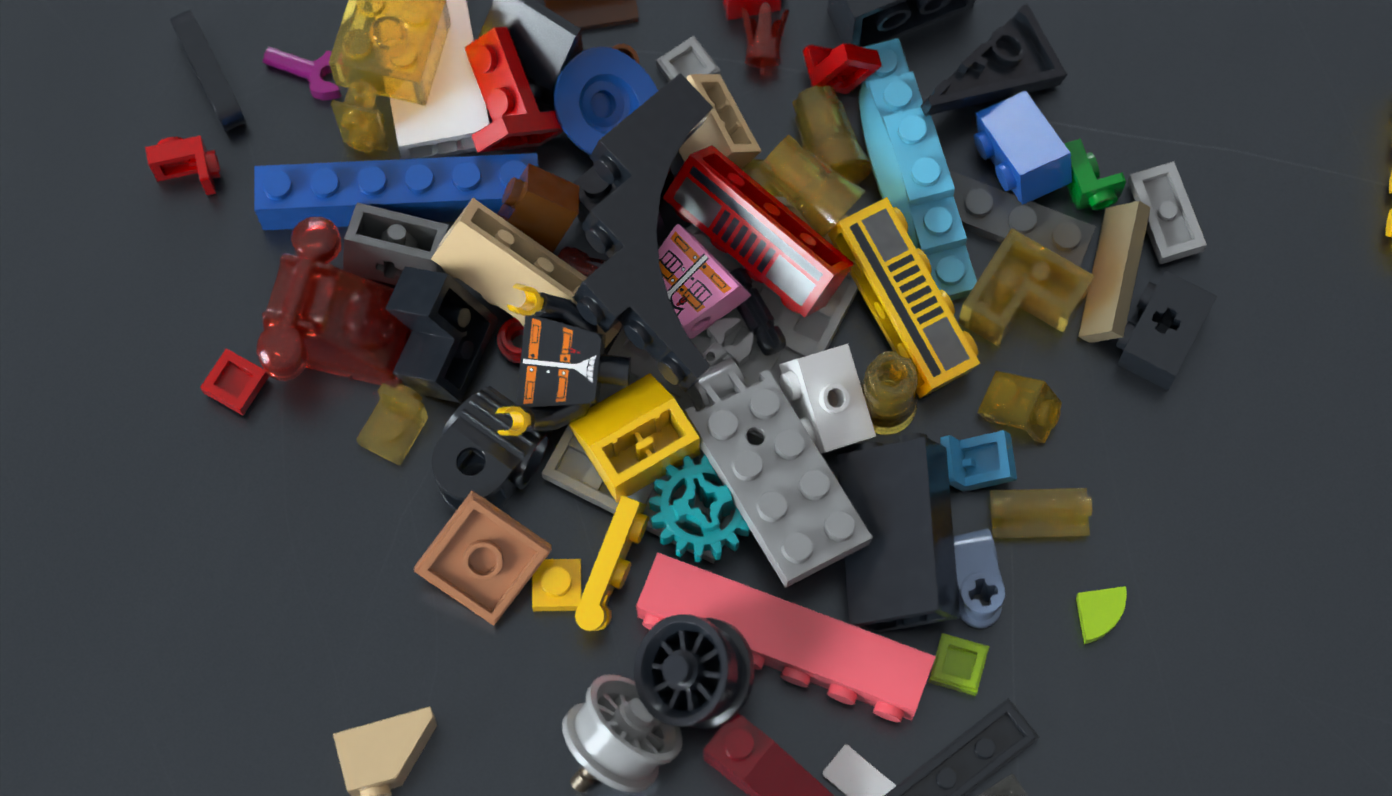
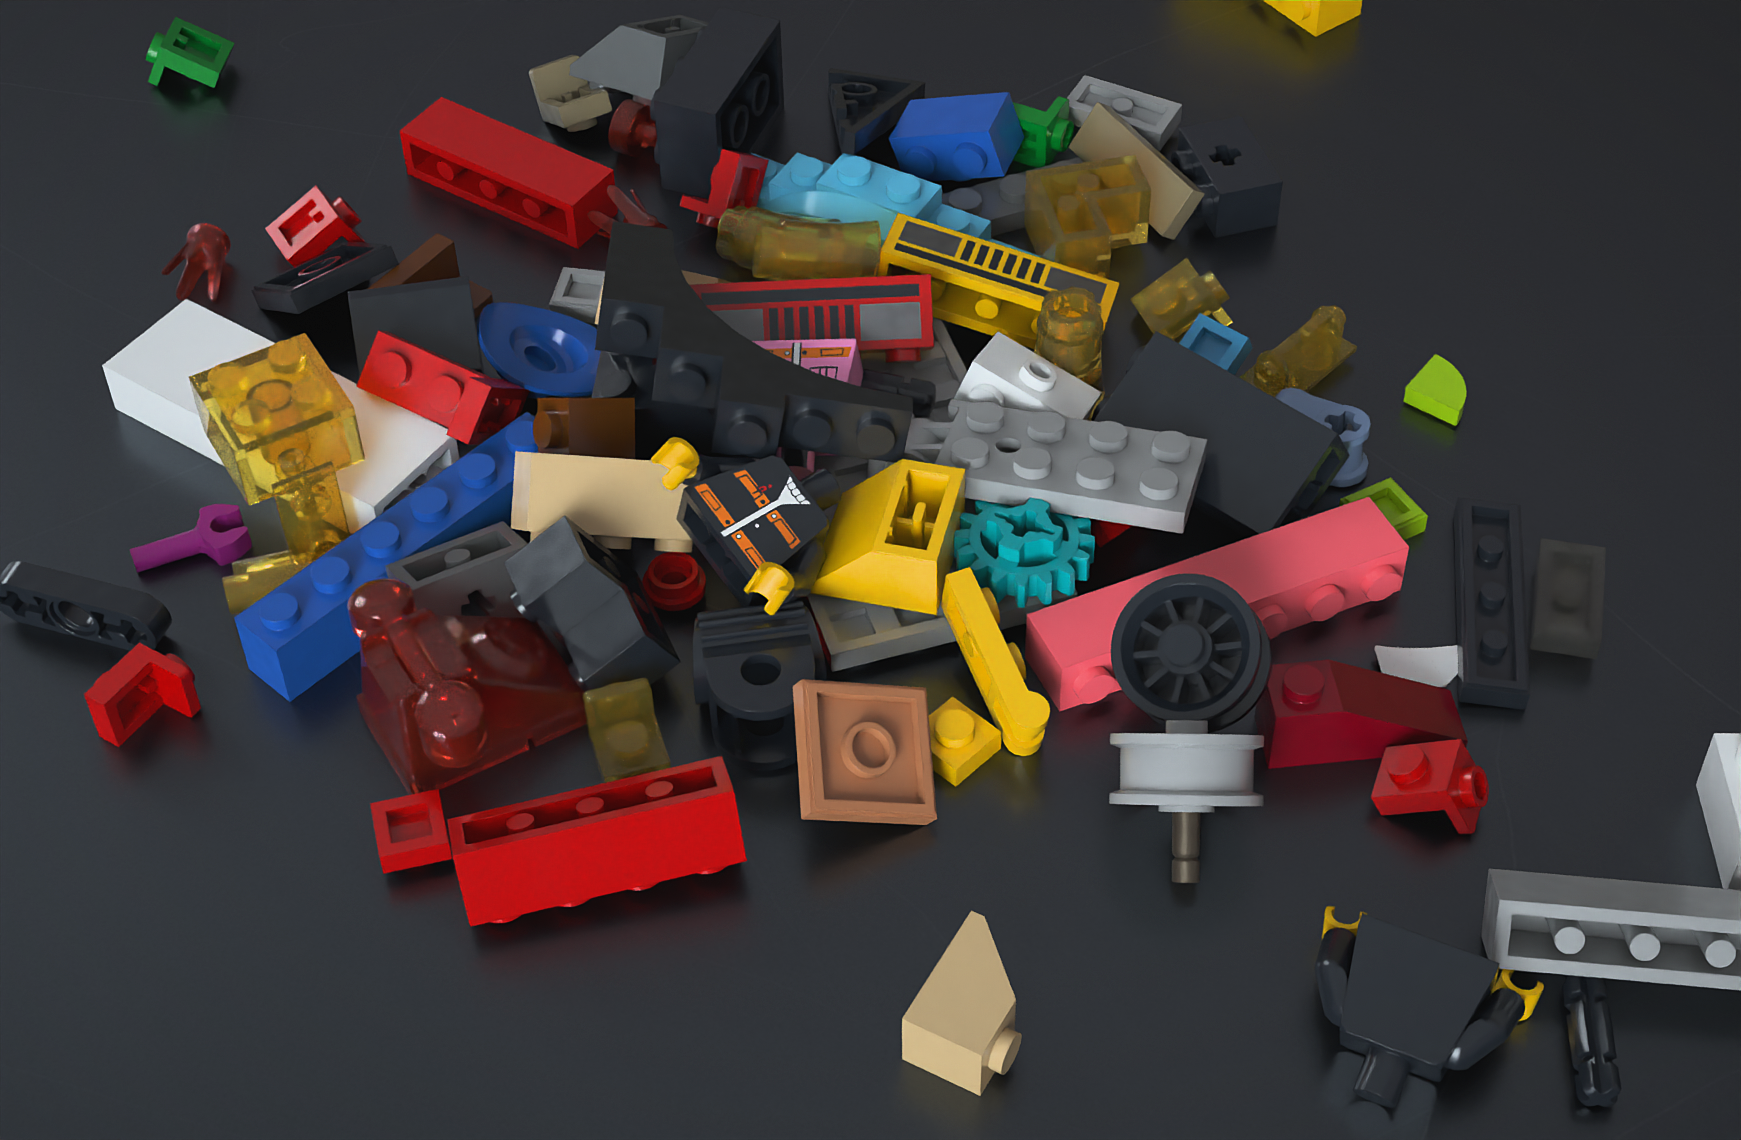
camera: 45 degrees left, 25 degrees down
none -> clear yellow brick [222,548,313,615]
none -> red brick [447,756,747,927]

